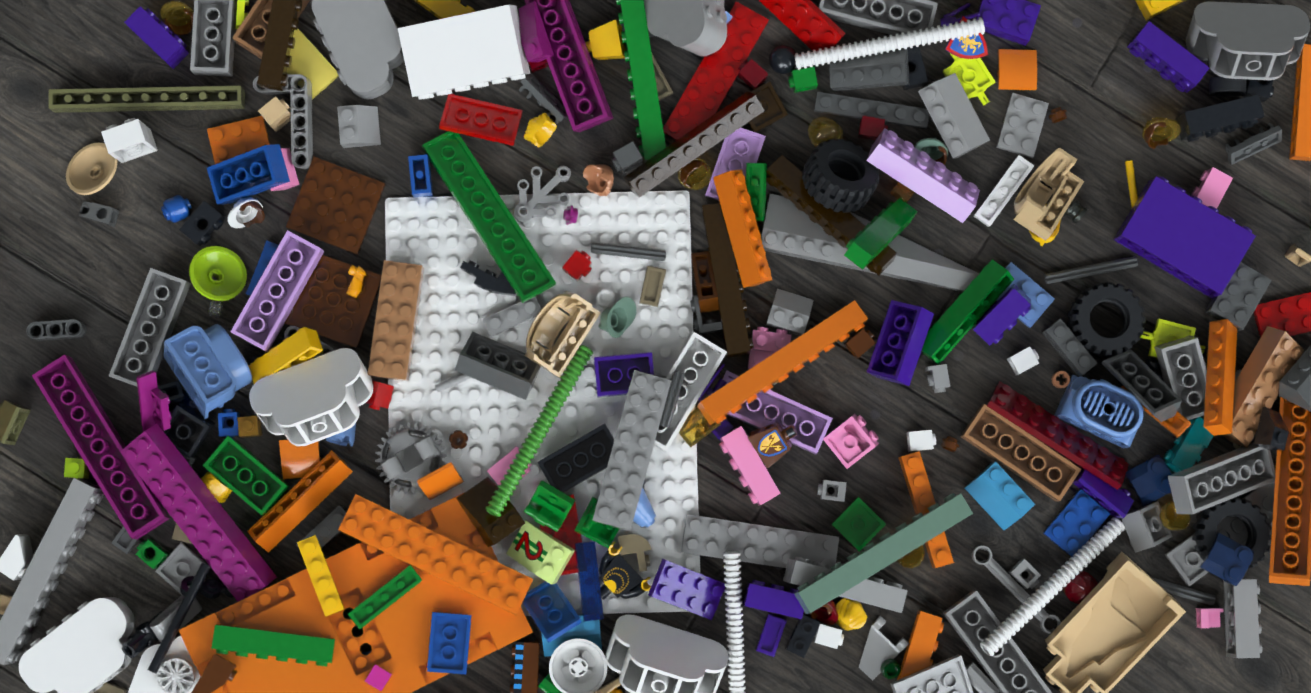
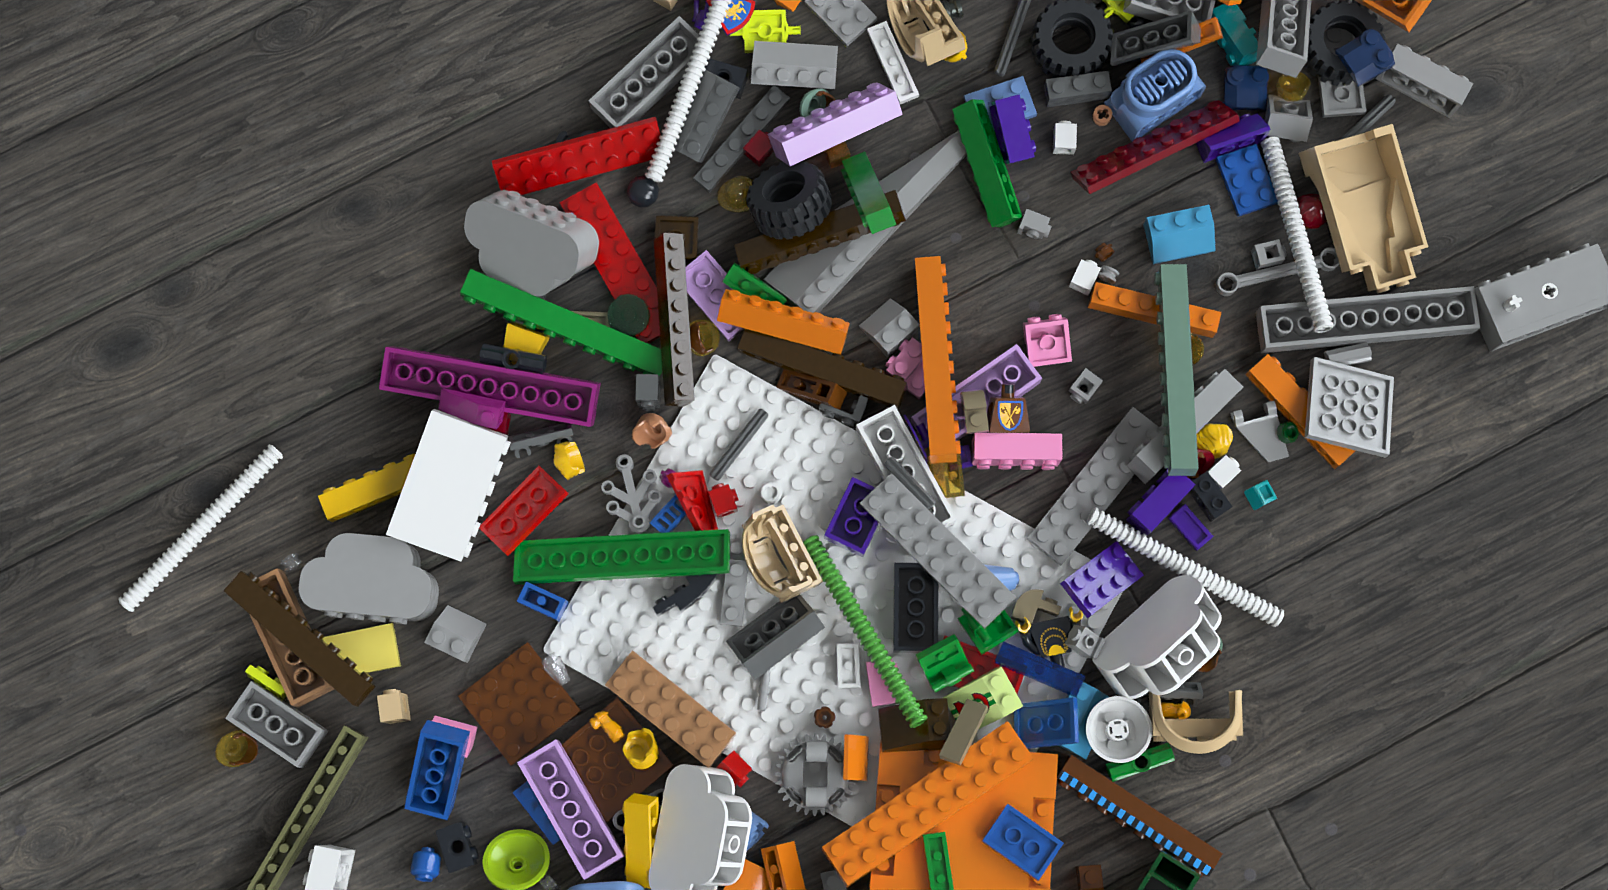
camera: 50 degrees left, 5 degrees down
dark purple brick [124,6,189,69] -> none
orange plate [207,116,270,164] -> none
white piece [227,197,265,228] -> none
light grey beam [253,74,313,170] -> none
sand green piece [598,297,636,338] -> none
dark tan tile [639,265,666,307] -> none
dark red brick [738,59,768,90] -> none
green brick [788,67,818,93] -> none
green plate [831,497,886,552] -> none
reddish brown brick [845,329,875,359] -> none
dark purple brick [867,300,934,386] -> none
medium nougat brick [960,404,1081,502] -> none
bright pink panel [1196,608,1224,628] -> none
none -> black piece [479,343,547,374]
none -> clear cone [541,652,571,686]
none -> clear green tile [607,294,650,336]
none -> yellow hair [623,728,659,769]
none -> blue slope [650,495,687,533]
none -> red wing [666,470,718,531]
none -> white plate [836,643,860,689]
none -> dark tan tile [939,699,988,766]
none -> dark tan brick [960,390,989,434]
none -> light grey brick [1065,625,1105,659]
none -> light grey bush [1098,265,1119,284]
none -> teal slope [1244,480,1278,510]

